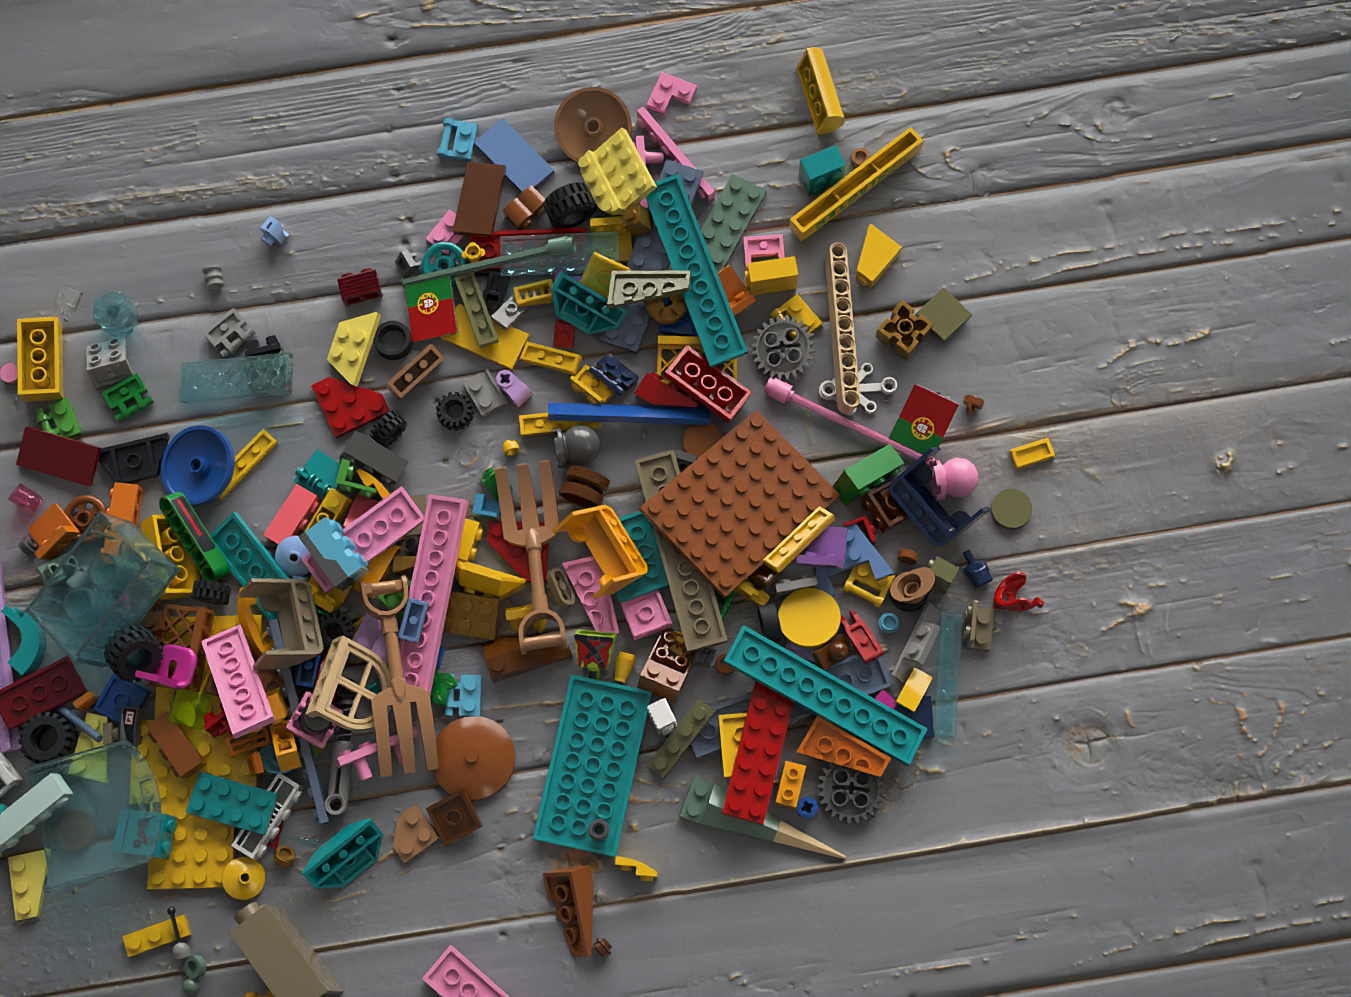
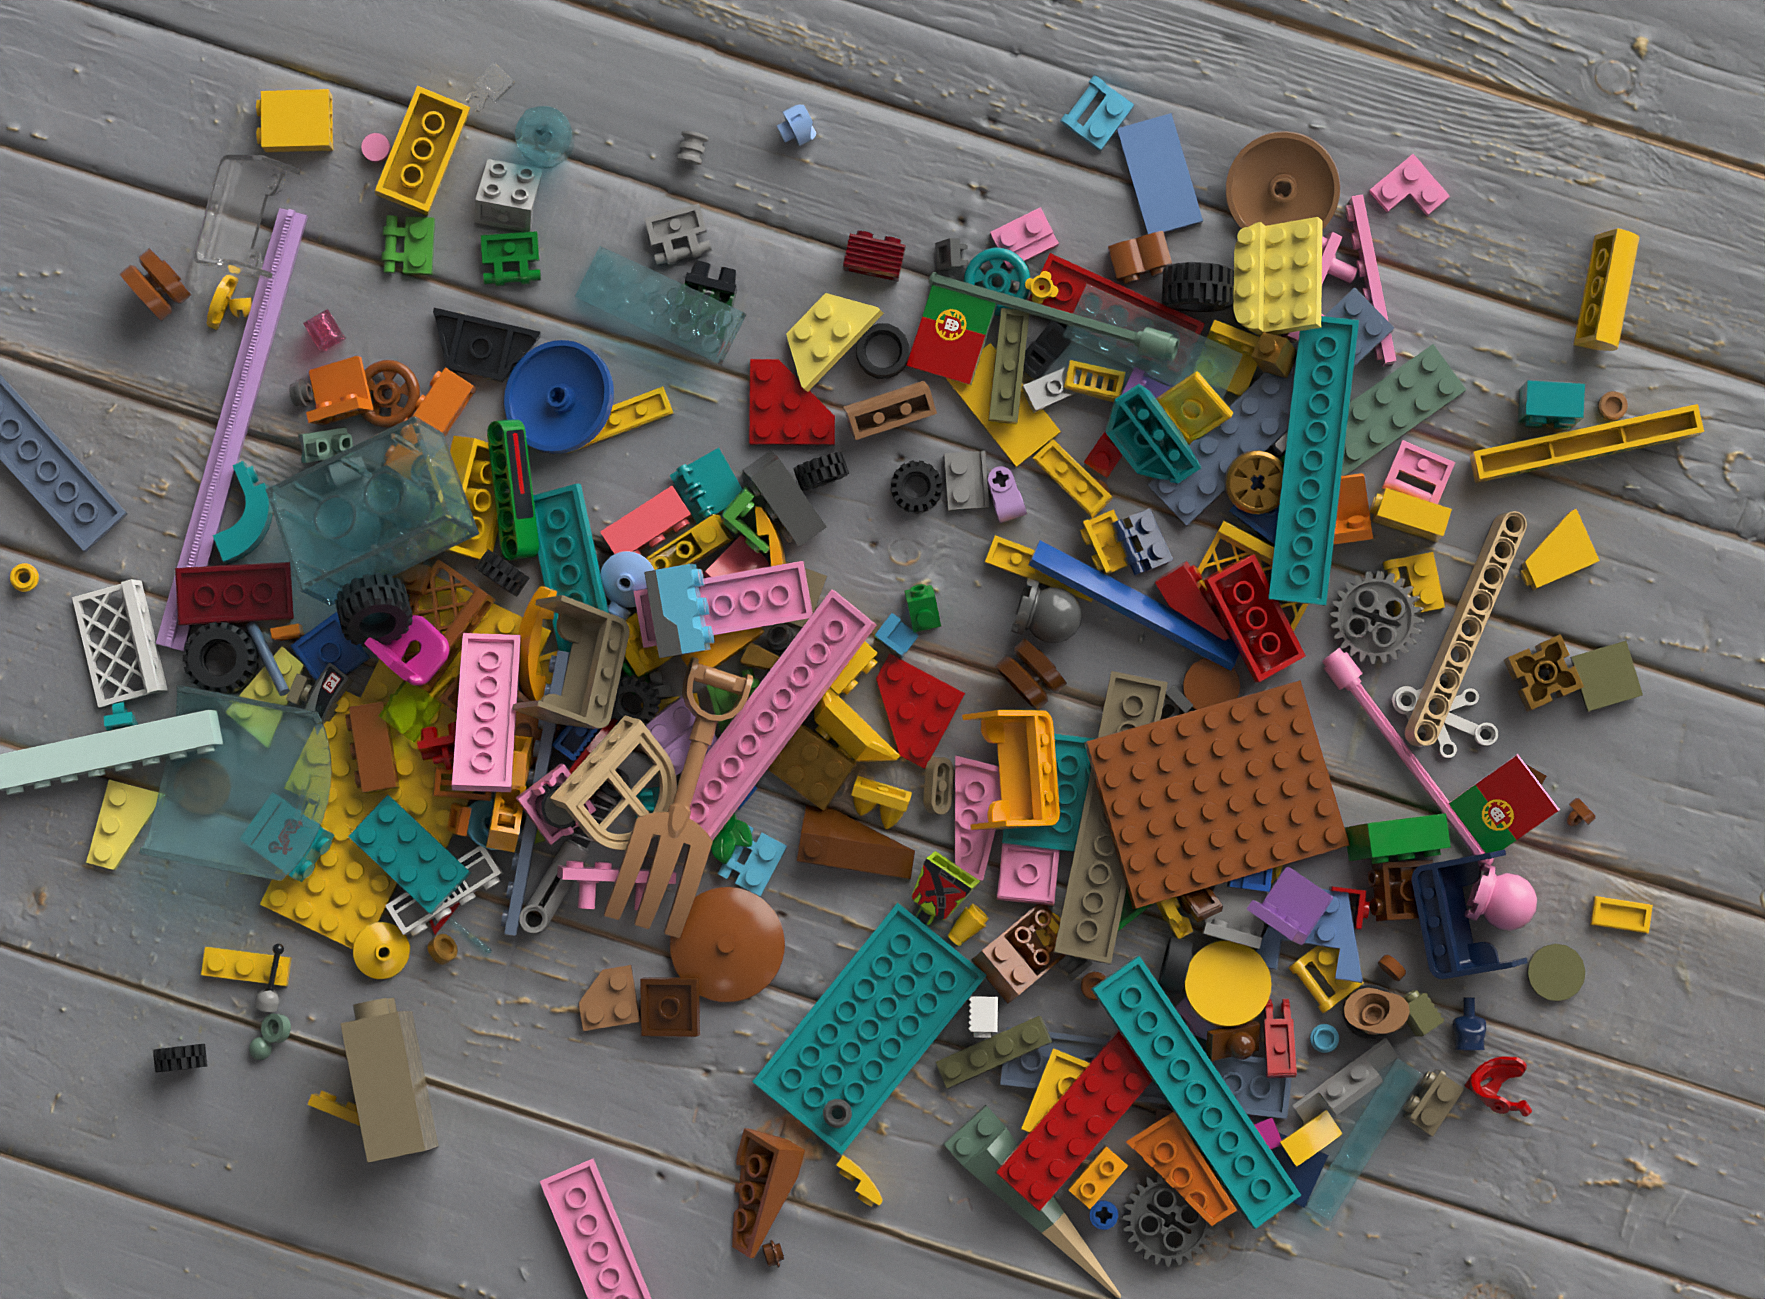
camera: 30 degrees right, 10 degrees up
dark red tile [16,426,102,486] -> none
teal wedge [302,818,384,889] -> none
medium blue slope [398,597,429,643] -> none
reddish brown tile [453,162,506,237] -> none
medium nougat piece [494,460,568,655] -> none
yellow hinge [503,439,520,457] -> none
wing [607,270,692,309] -> none
yellow tile [763,506,835,574] -> none

